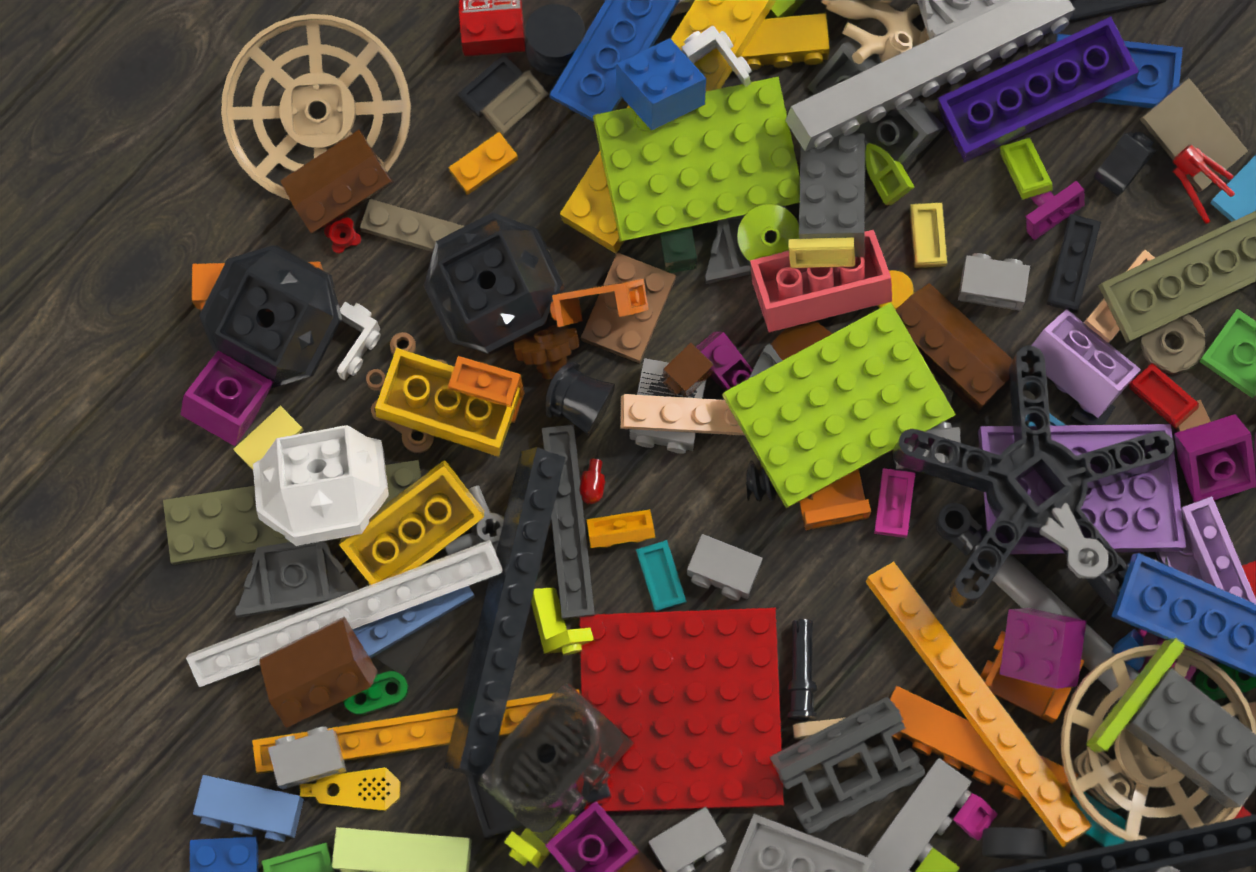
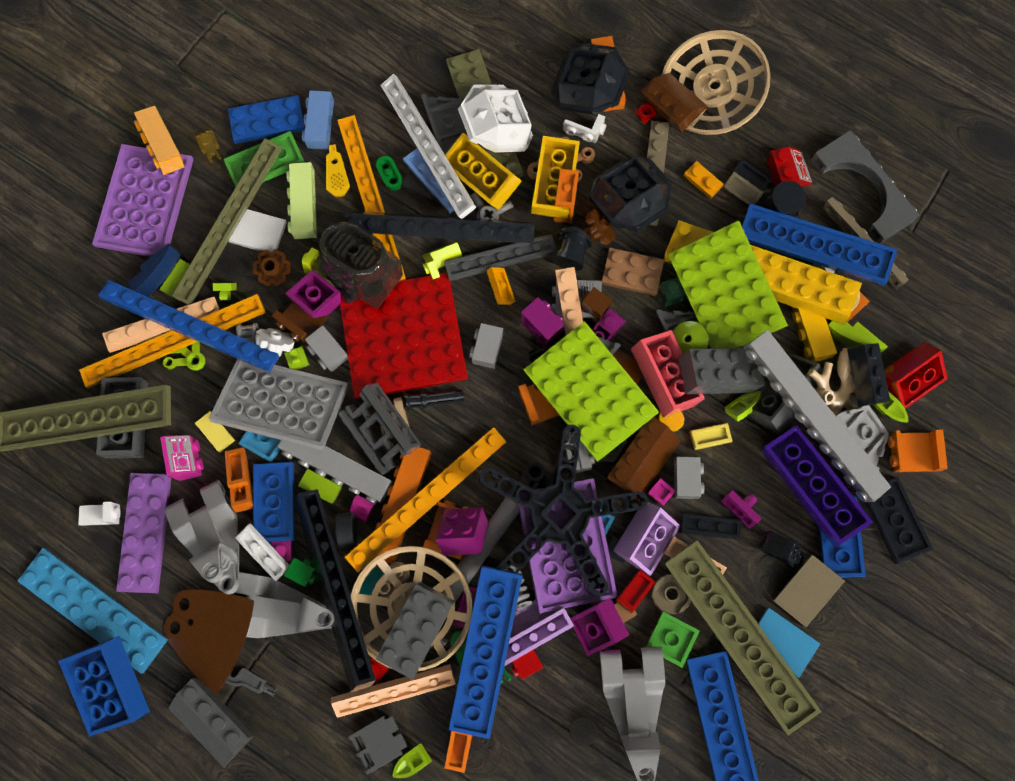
camera: 80 degrees right, 0 degrees up
magenta slope [180,351,273,446] -> none
light yellow tile [233,405,303,470] -> none
reddish brown slope [259,616,377,728] -> none
light grey brick [268,726,346,790] -> none
orange panel [550,279,649,327] -> none
red cylinder [579,459,606,504] -> none
blue brick [616,38,706,131] -> none
teal tile [636,540,686,612] -> none
white bracket [682,25,752,87] -> none
light yellow tile [789,237,855,268] -> none
dark pink plate [874,468,915,538] -> none
lime tile [1000,138,1053,200] -> none
light grey piece [1039,503,1108,579] -> none
lime tile [1086,638,1185,752] -> none
blue tile [1112,629,1146,672] -> none
red plant [1172,144,1235,224] -> none
none -> magenta brick [521,297,564,349]
none -> dark pink plate [648,478,676,507]

